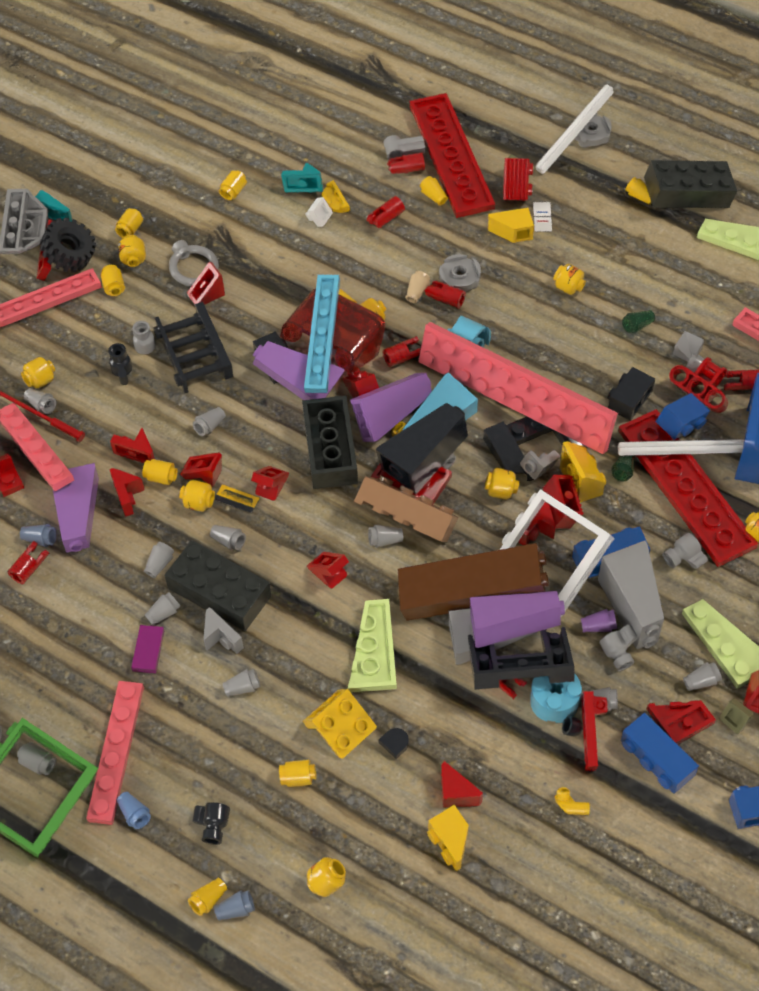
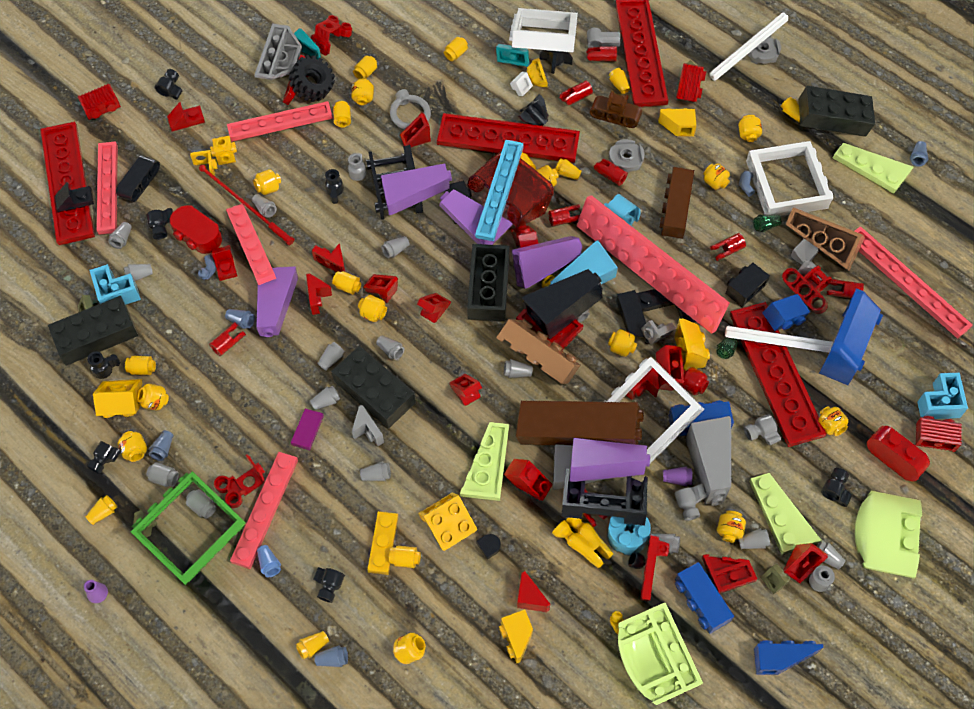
camera: 10 degrees right, 5 degrees up
sticker [214,484,260,513] -> none
tan cone [405,271,430,303] -> none
white sticker [533,202,552,231] -> none
none -> red piece [214,454,265,508]
none -> red piece [311,15,352,56]
none -> yellow plate [368,511,399,575]
none -> medium lavender slope [381,164,452,215]
none -> red plate [437,113,580,163]
none -> red slope [504,459,553,501]
none -> white window [509,8,578,52]
none -> black brick [518,94,549,126]
none -> black brick [539,50,573,74]
none -> yellow piece [552,515,613,568]
none -> yellow cone [555,159,582,180]
none -> reddish brown beam [590,91,642,128]
none -> yellowish green slope [618,603,703,705]
none -> reddish brown brick [659,167,695,239]
none -> red head [681,367,709,396]
none -> red hinge [710,233,746,261]
none -> yellow head [717,510,746,543]
none -> yellow head [738,115,762,142]
none -> sand blue arm [739,171,755,197]
none -> white window [746,141,833,219]
none -> medium nougat wedge [786,207,865,271]

